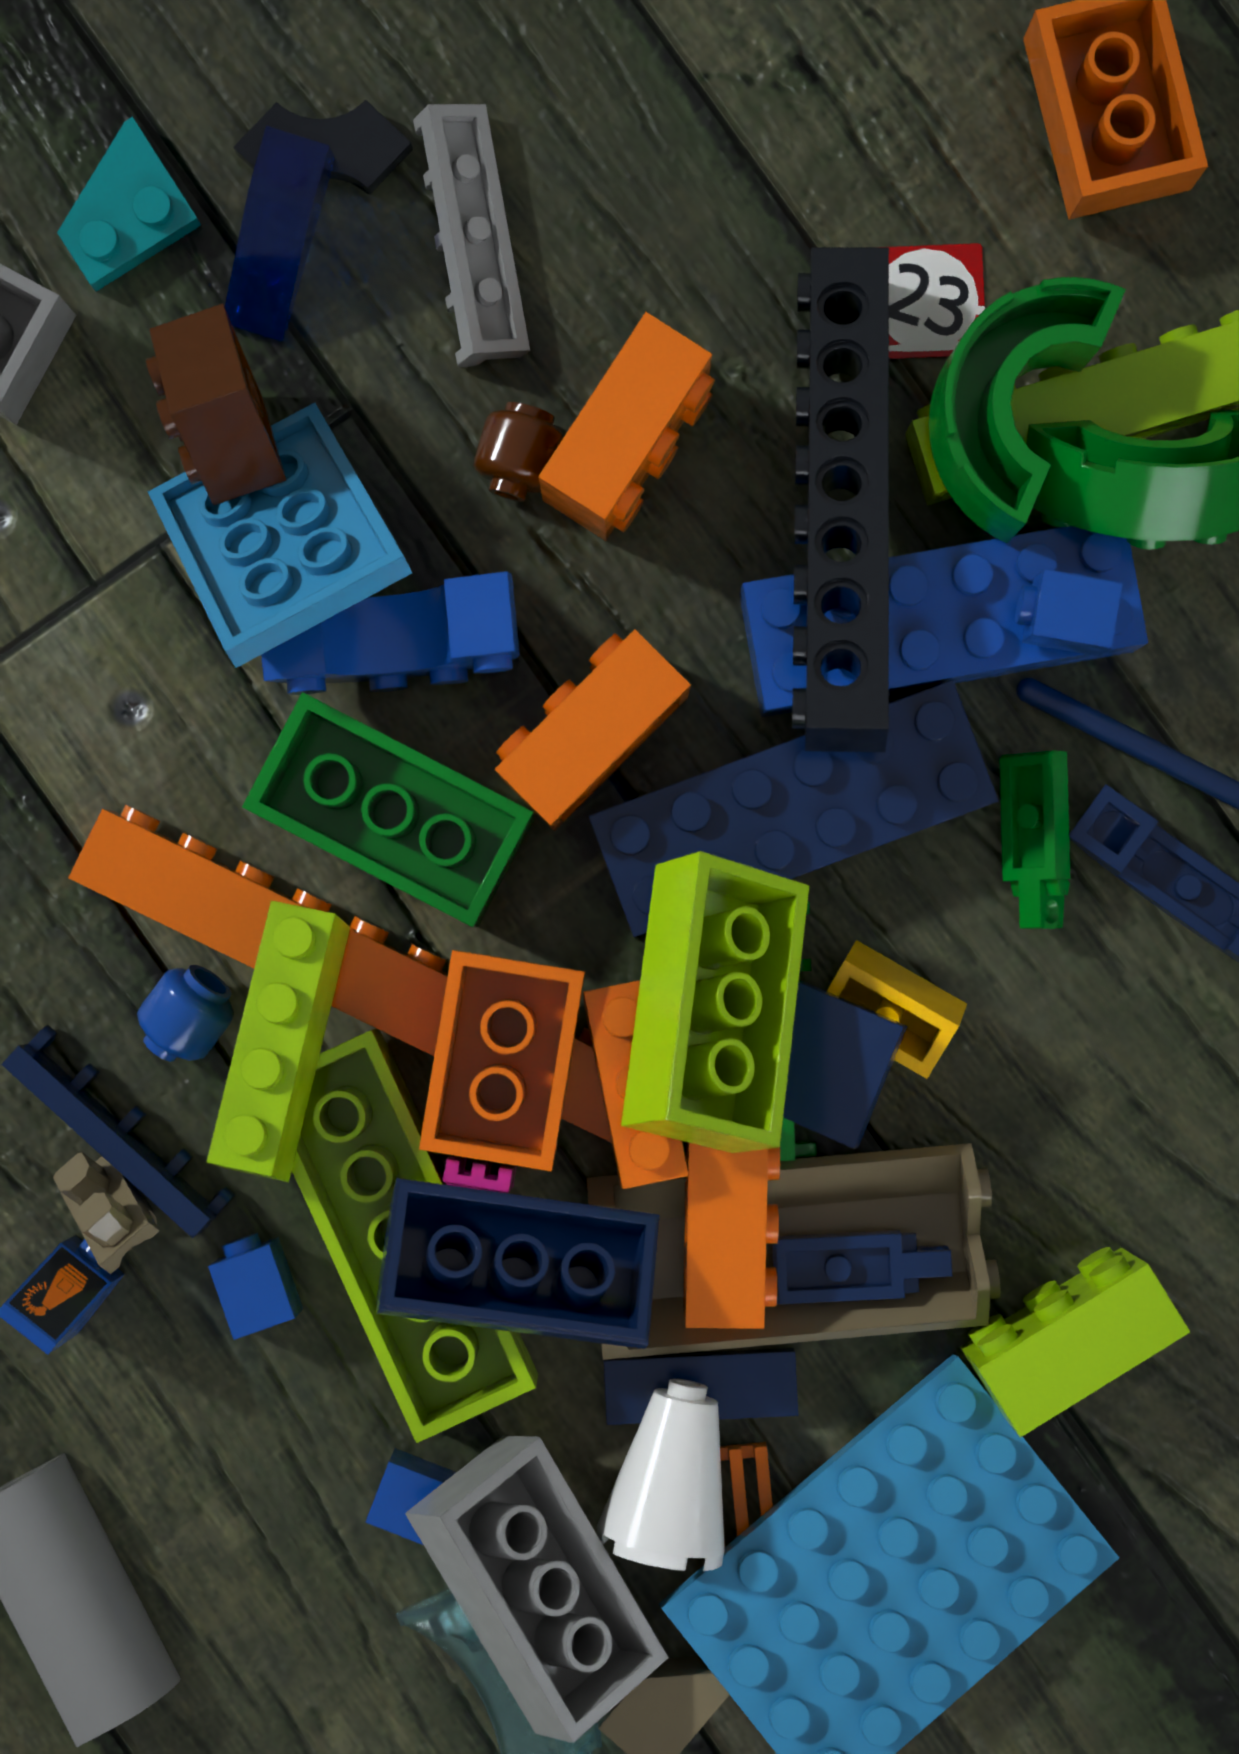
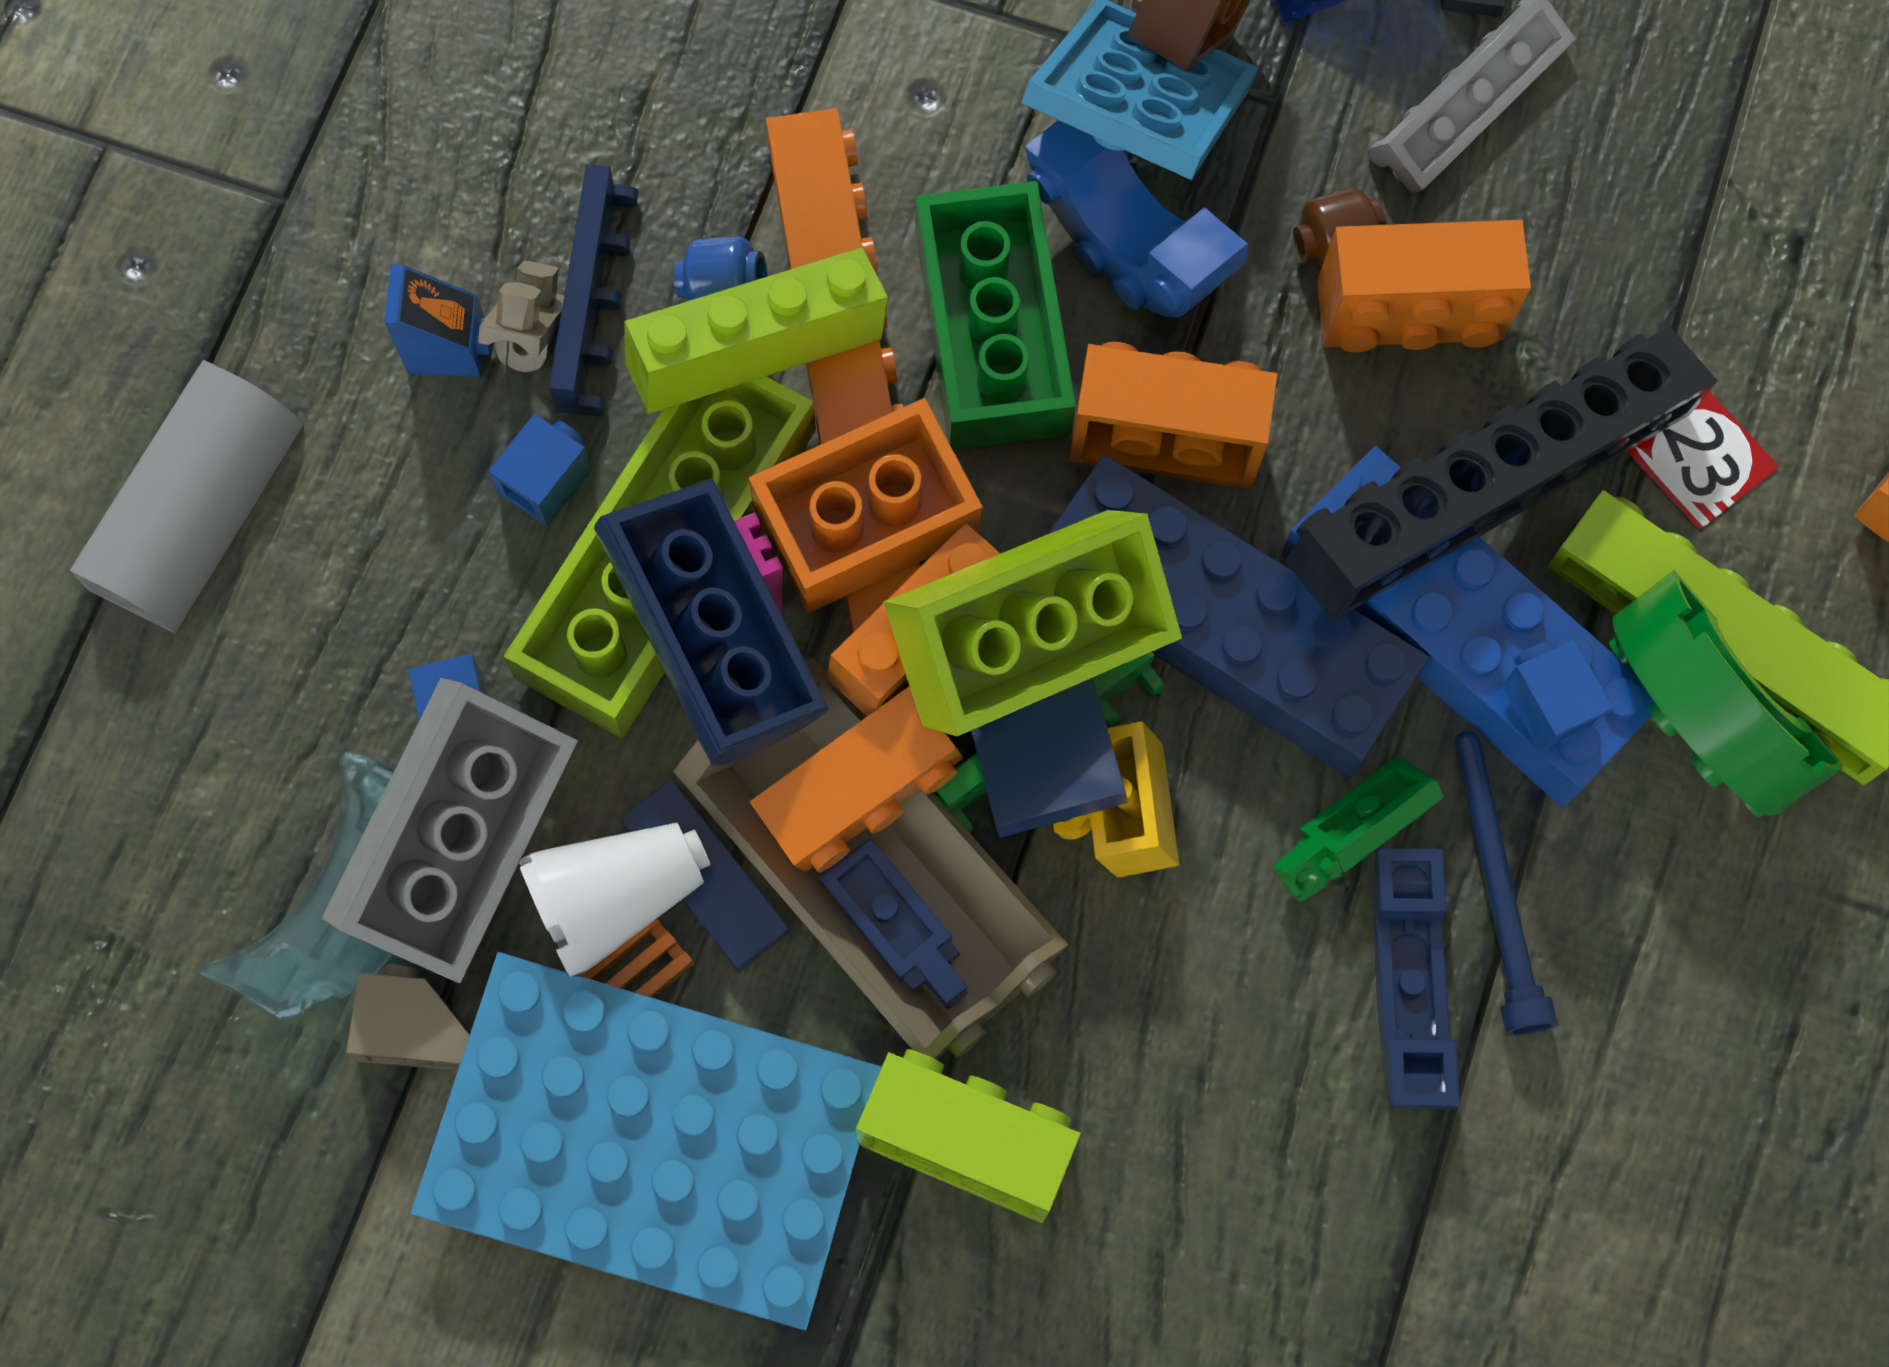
camera: 45 degrees right, 15 degrees down
green brick [929,277,1126,543] -> none

